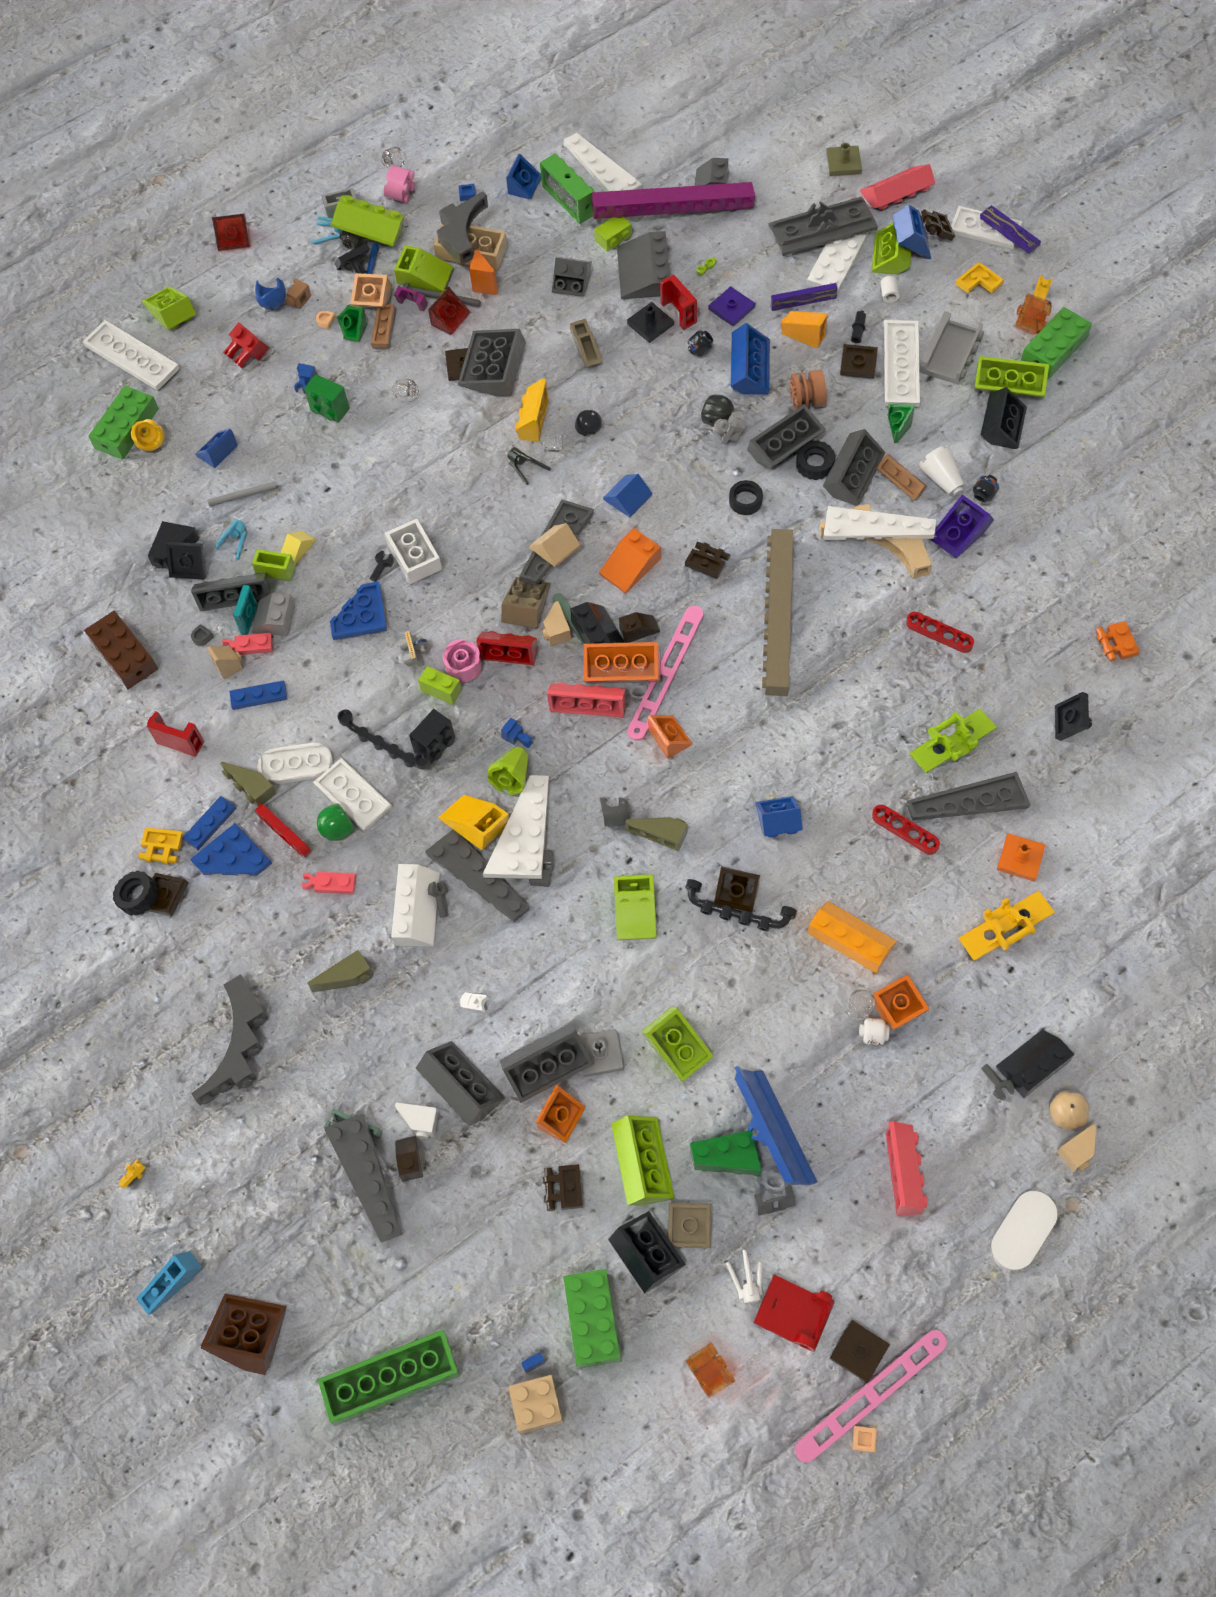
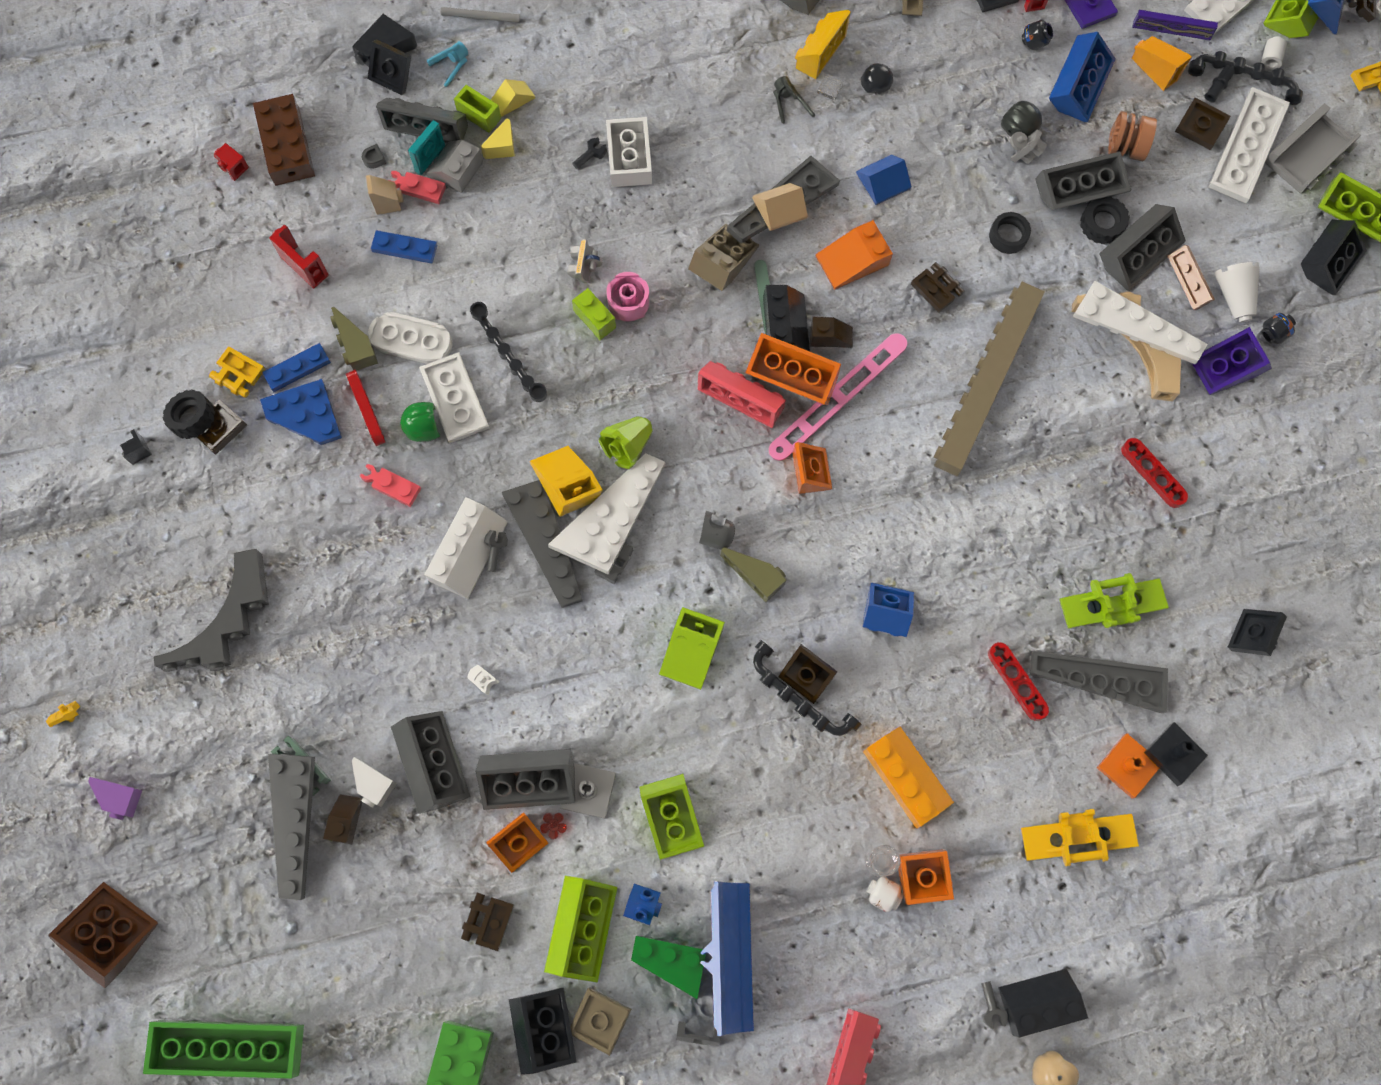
camera: 15 degrees right, 10 degrees up
dark azure slope [136,1251,202,1315] -> none
olive slope [307,950,374,992] -> none
blue plate [330,582,387,640] -> none
black brick [409,708,455,764] -> none
red slope [476,631,538,666] -> none
blue piece [501,718,533,748] -> none
tan slope [542,601,571,646] -> none
green slope [887,404,915,443] -> none
orange plate [1096,621,1140,662] -> none
none -> medium lavender slope [88,777,142,820]
none -> black panel [120,429,152,465]
none -> red brick [214,143,249,181]
none -> light yellow slope [481,118,515,159]
none -> clear red plant [540,813,567,839]
none -> blue brick [623,883,662,925]
none -> black tile [1144,722,1208,787]
none -> black bar [1188,51,1303,105]

